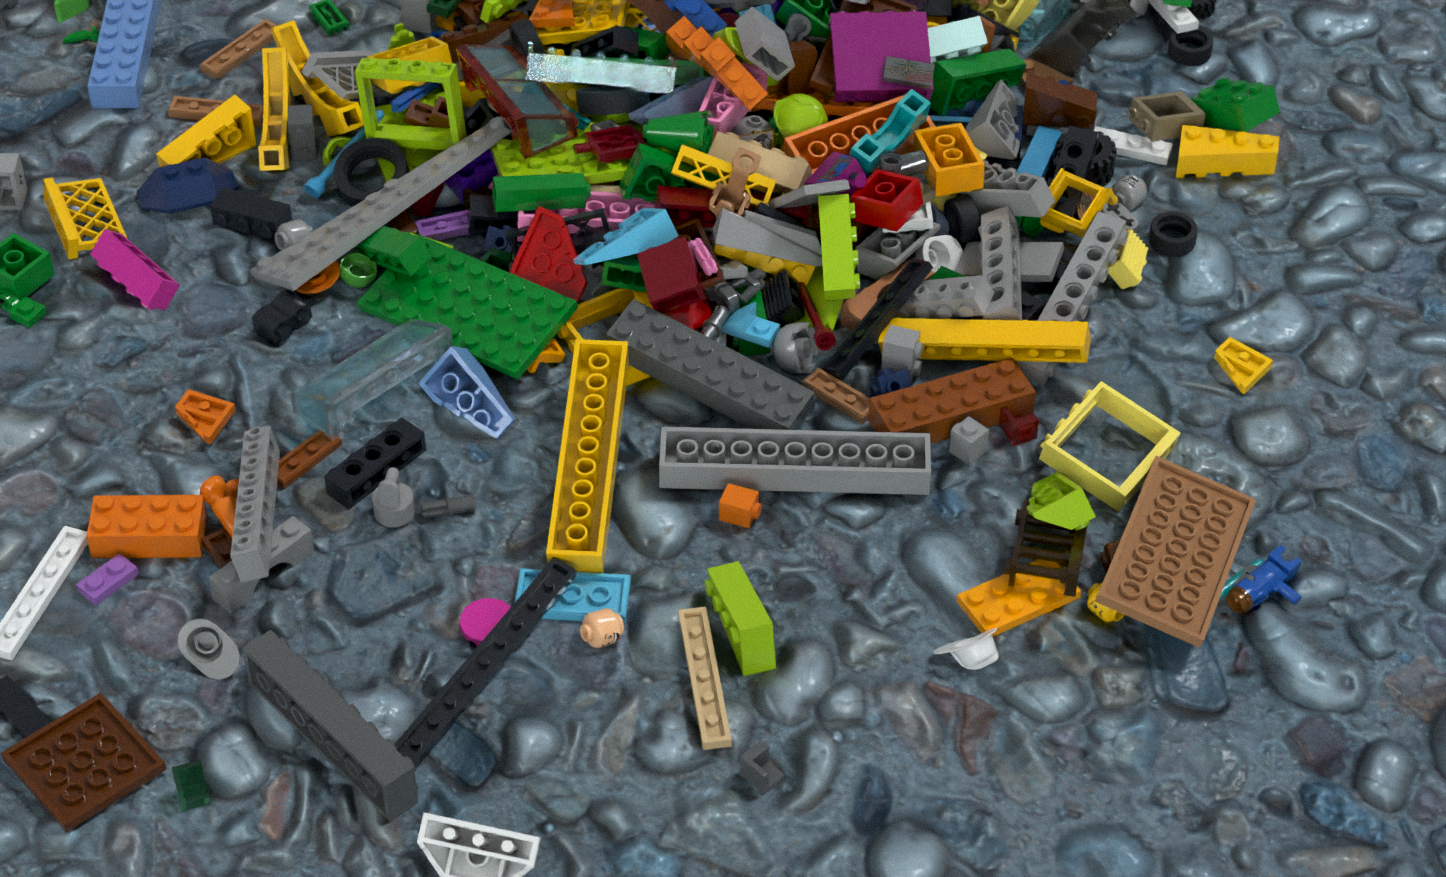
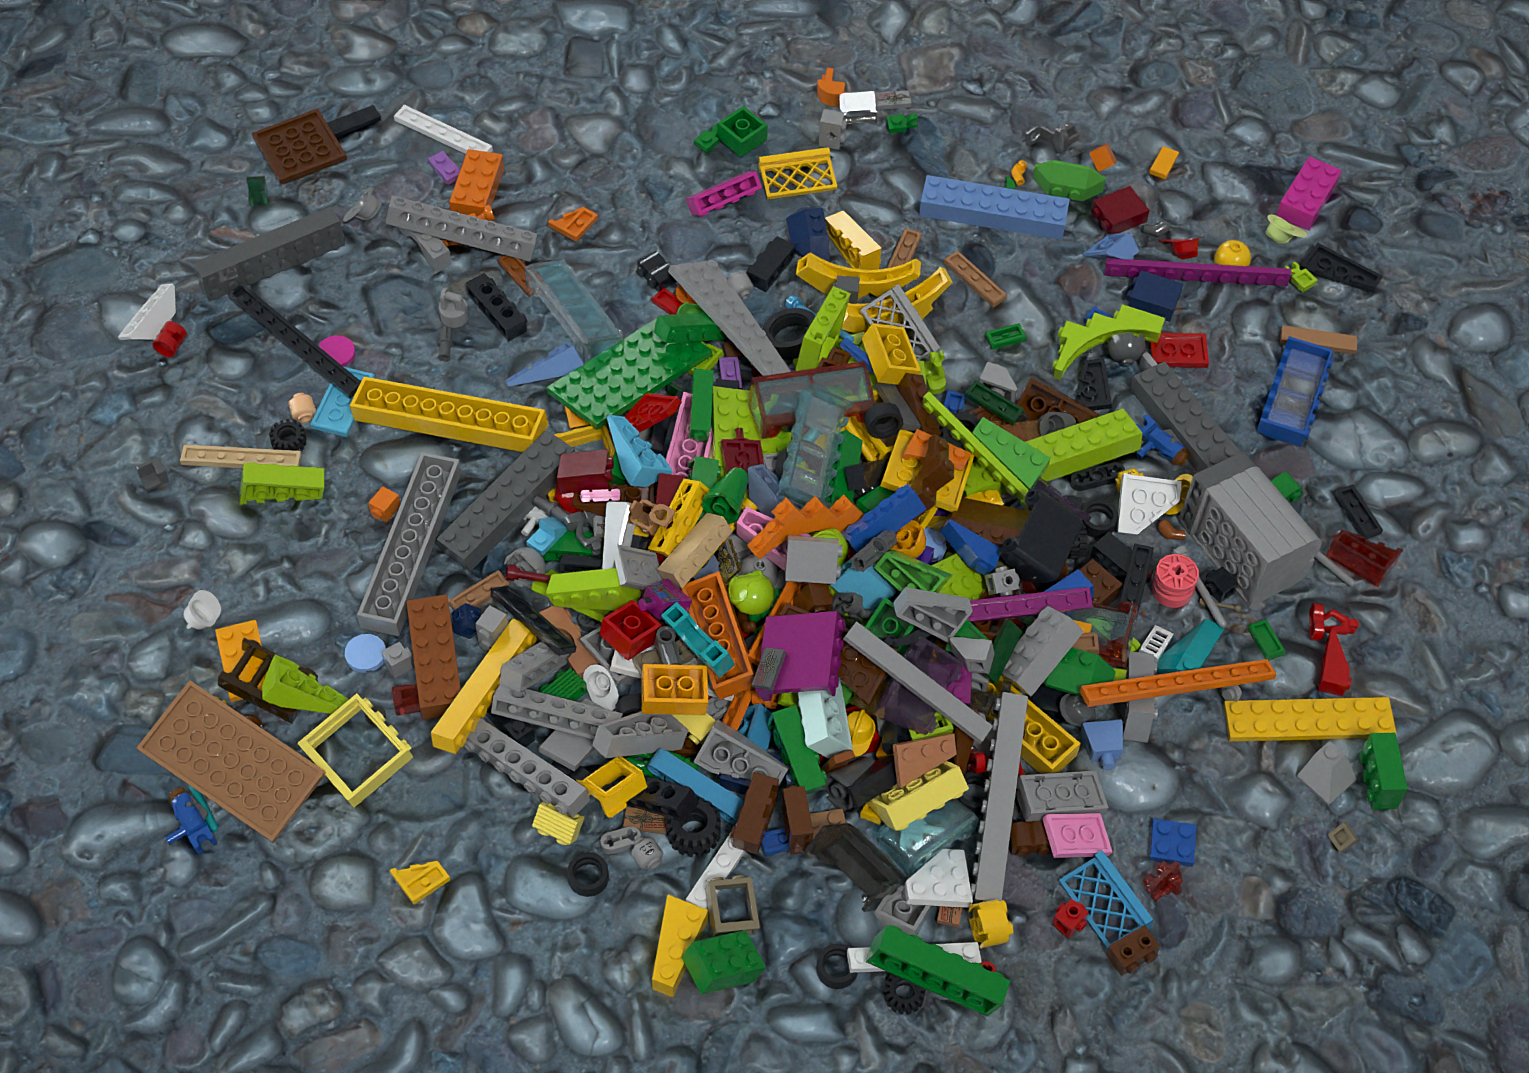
camera: 100 degrees right, 10 degrees up
none -> red wheel [152,321,187,357]
none -> black tyre [269,419,307,451]
none -> light blue tile [345,634,386,673]
none -> red tile [651,288,684,315]
none -> reddish brown window [781,785,813,855]
none -> light orange arm [1011,160,1027,186]

